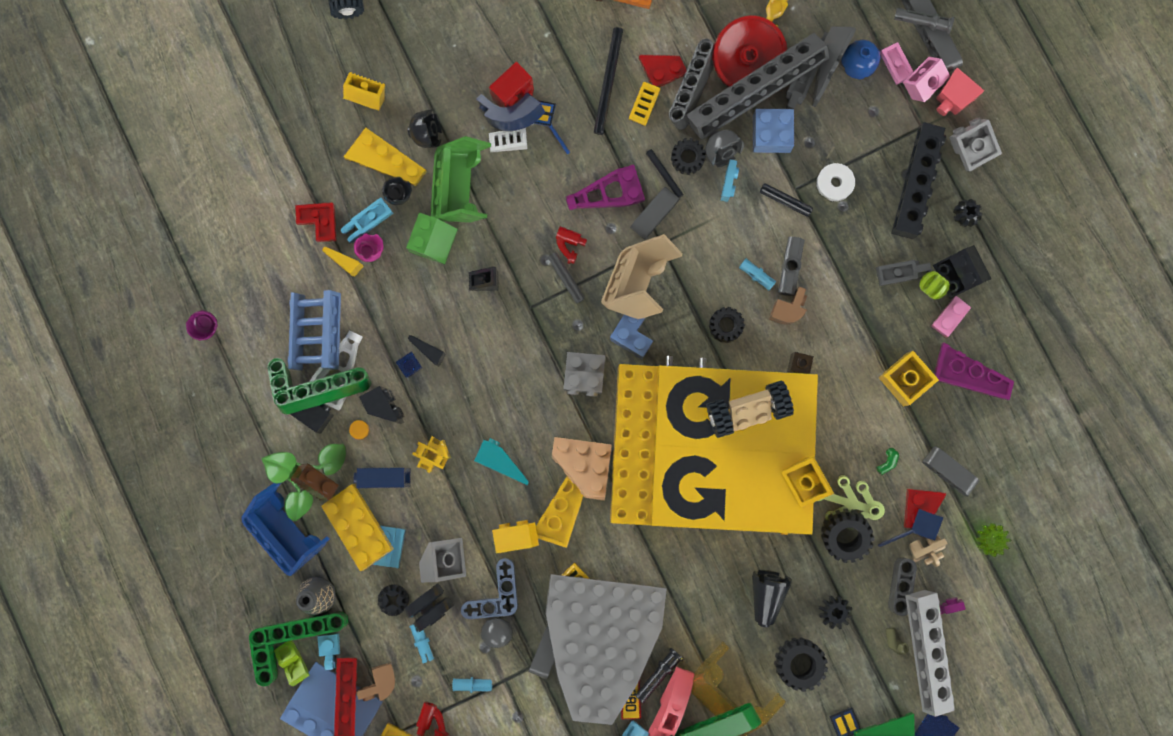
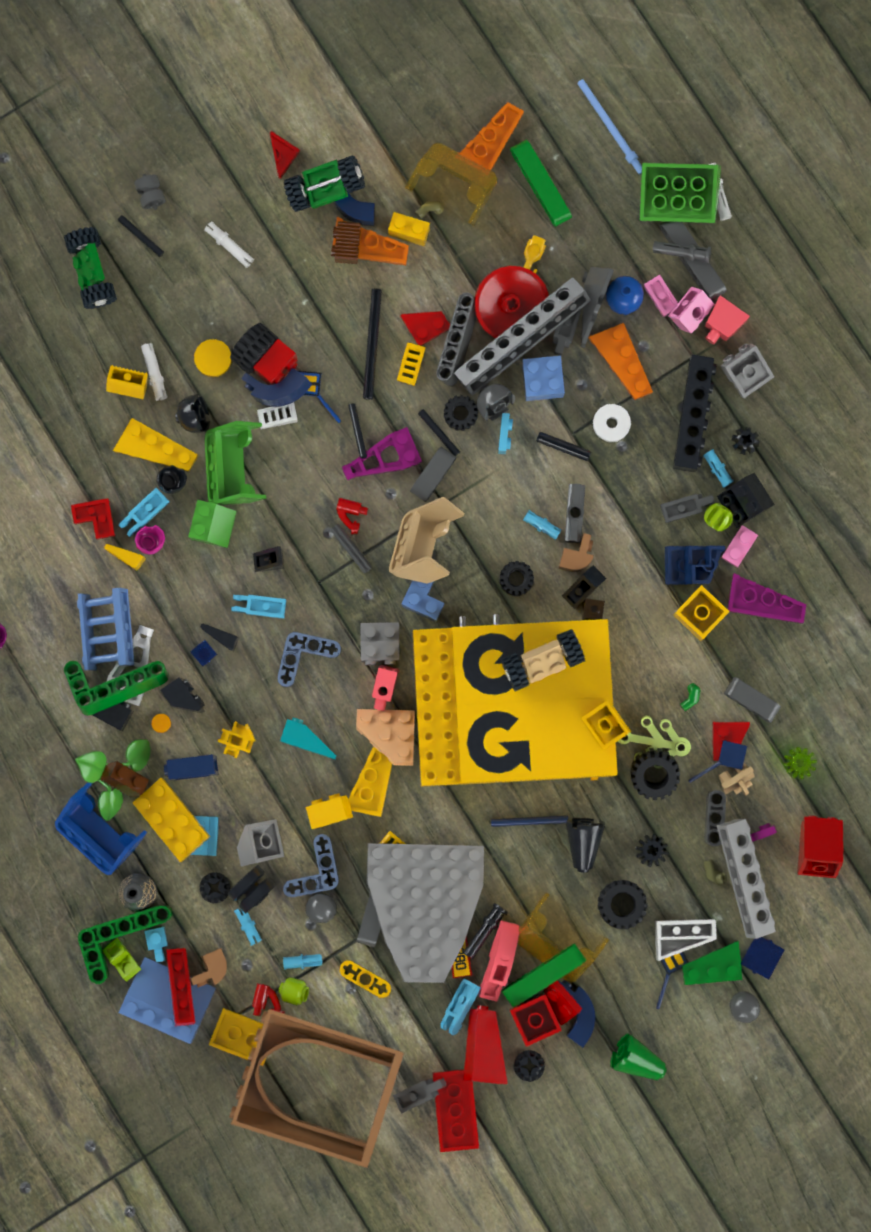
camera: 10 degrees left, 0 degrees up
none -> white pin [141,343,167,401]
none -> yellow tile [194,339,232,377]
none -> black tyre [230,323,279,374]
none -> medium azure hinge [231,595,287,619]
none -> sand blue beam [278,632,341,687]
none -> lime head [279,977,309,1006]
none -> yellow beam [340,960,391,998]
none -> black bar [348,403,367,459]
none -> coral torso [372,665,399,711]
none -> dark blue bar [491,815,568,827]
none -> black slope [562,565,607,609]
none -> orange wing [588,323,653,400]
none -> white wedge [655,919,716,961]
none -> dark blue slope [665,546,725,585]
none -> medium azure pin [703,449,734,488]
none -> red slope [797,815,843,878]

